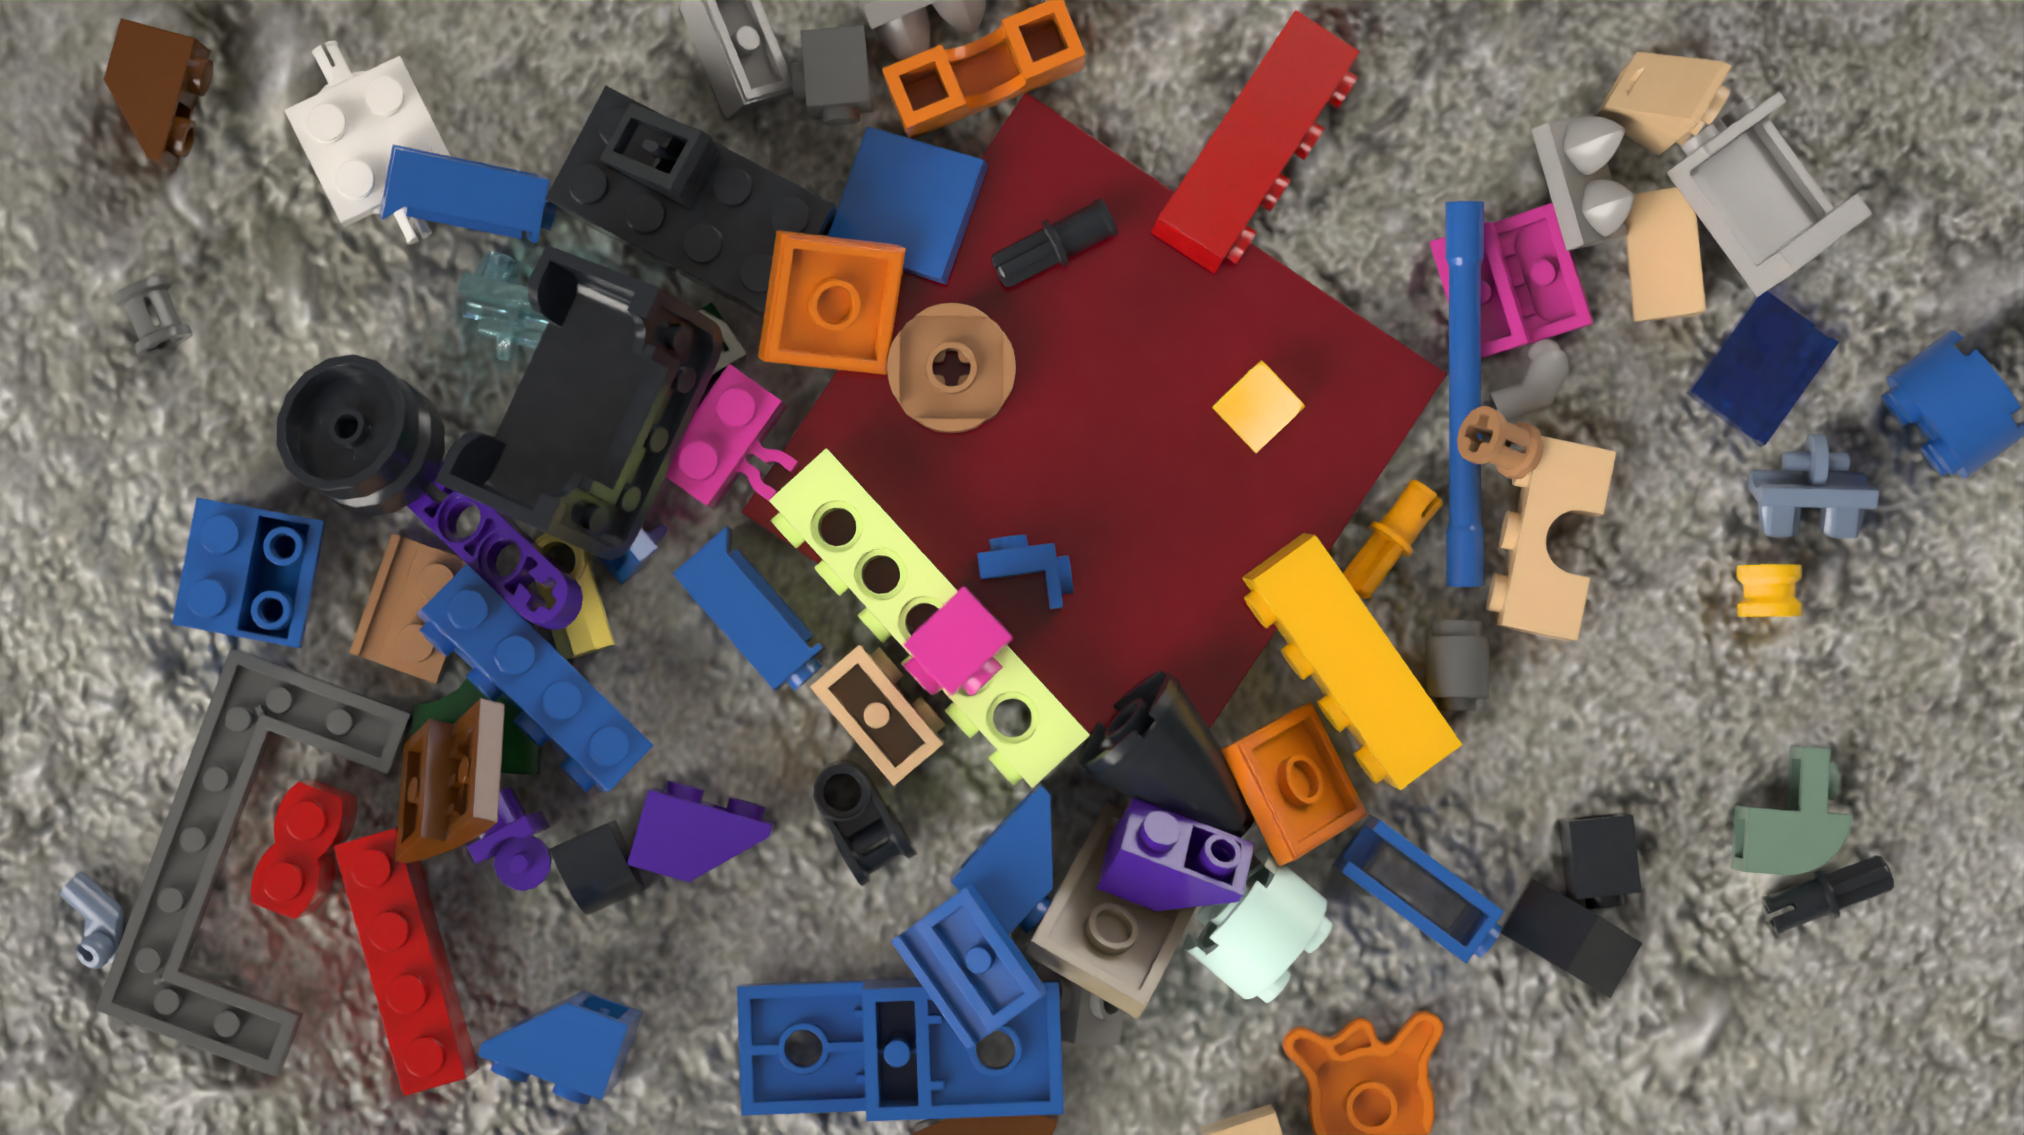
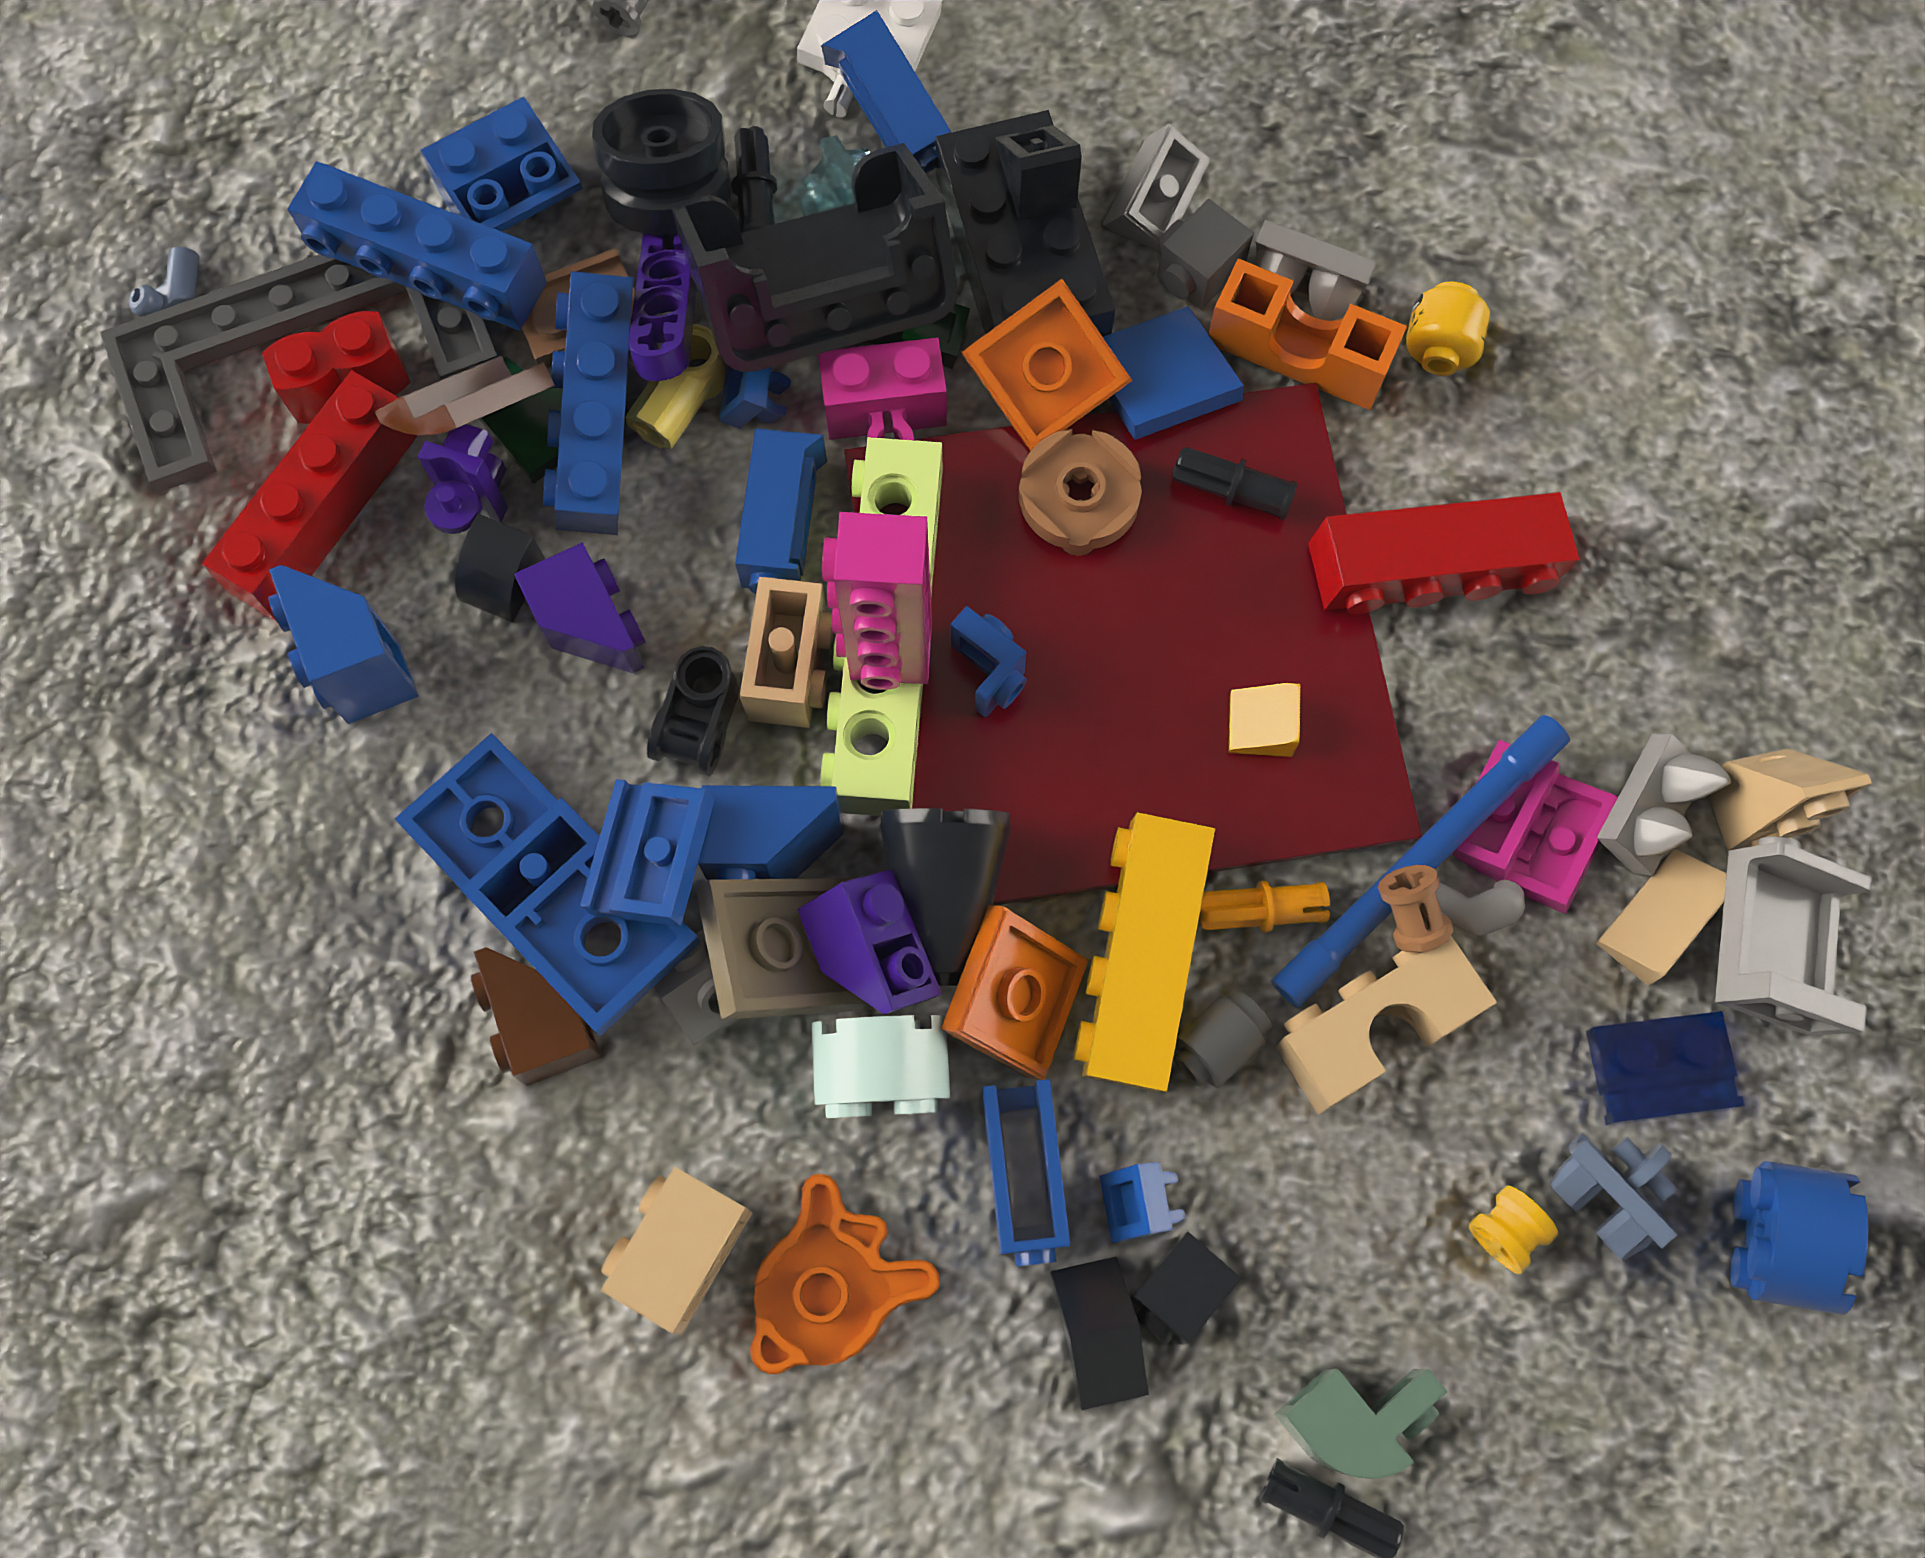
camera: 45 degrees right, 15 degrees down
none -> blue brick [287,161,547,331]
none -> black axle [731,126,778,233]
none -> blue tile [1099,1161,1185,1243]

